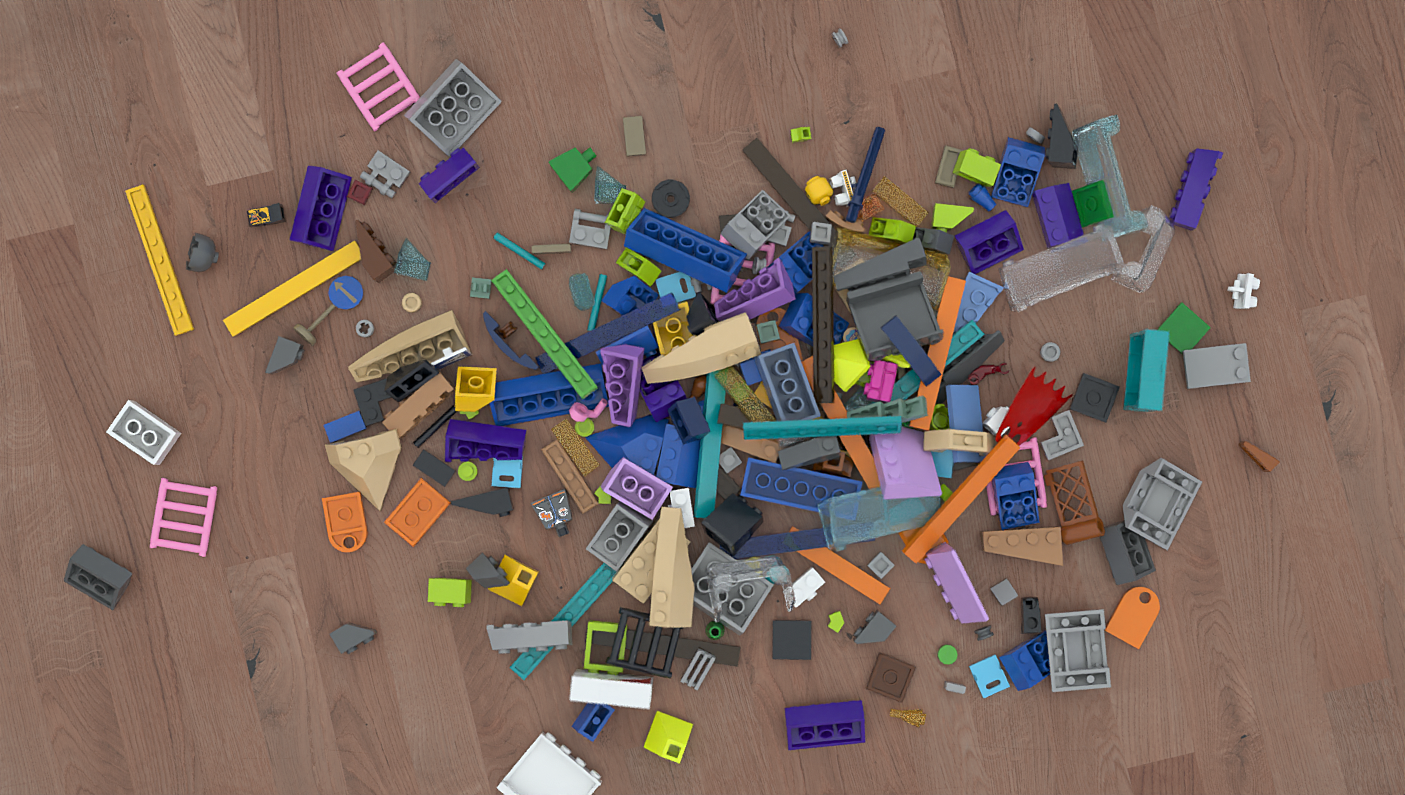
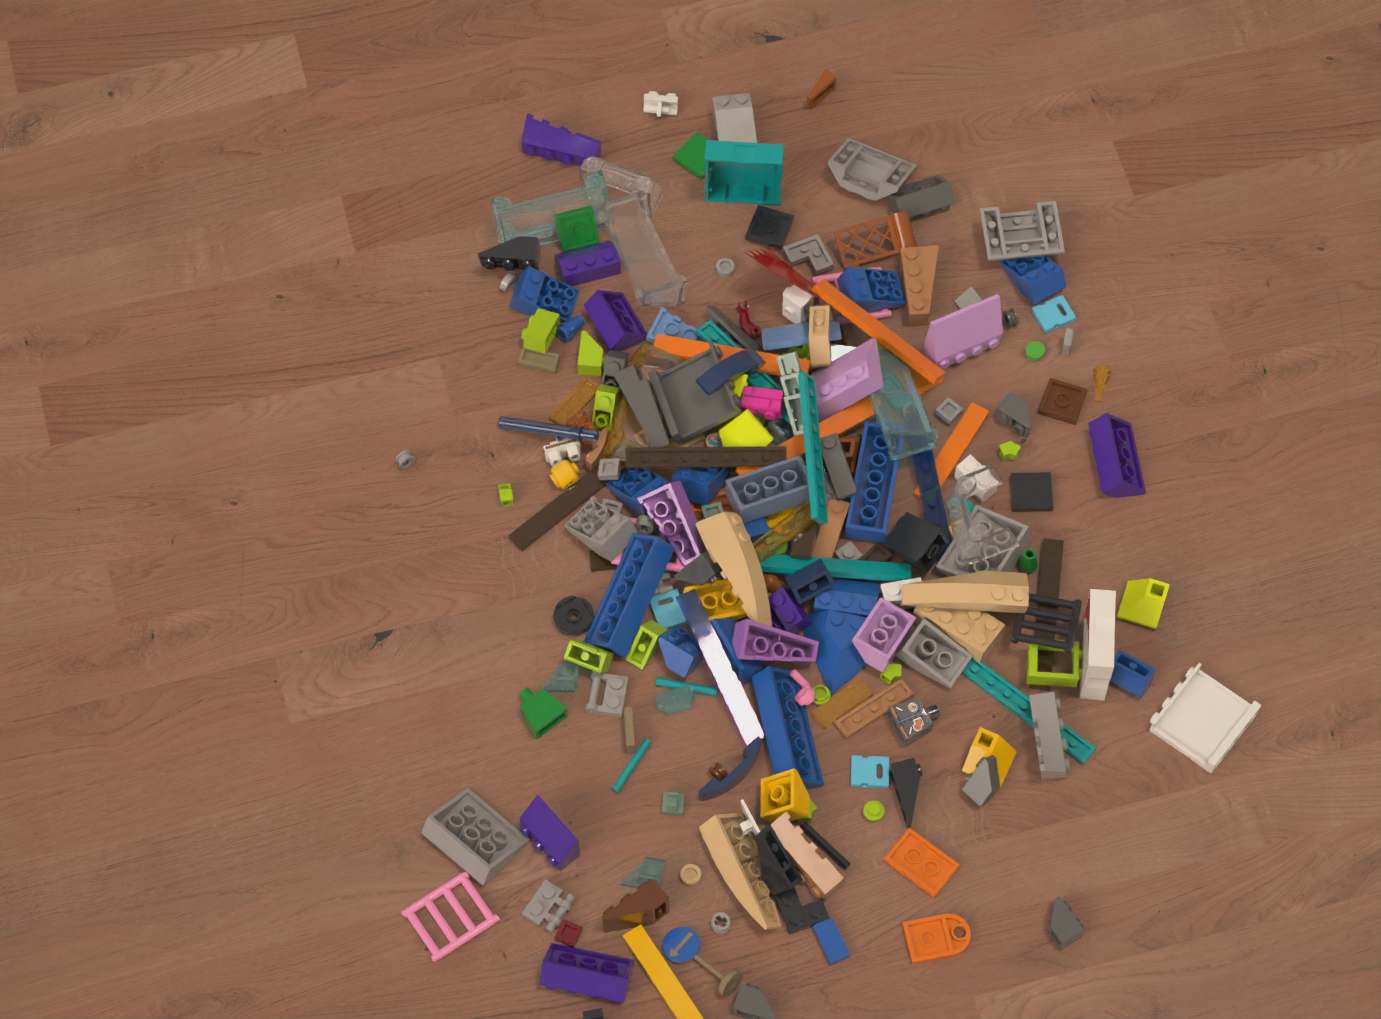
camera: 90 degrees left, 25 degrees down
tan wedge [325,429,402,511] -> none
black tile [413,449,456,487] -> none
lime brick [428,578,472,607] -> none
dark purple wedge [445,419,526,462] -> none
bright green tile [491,269,598,400] -> none
dark tan tile [623,116,646,157] -> none
light grey tile [680,648,716,690] -> none
black leg [1021,597,1041,634] -> none
orange tile [1104,586,1160,649] -> none

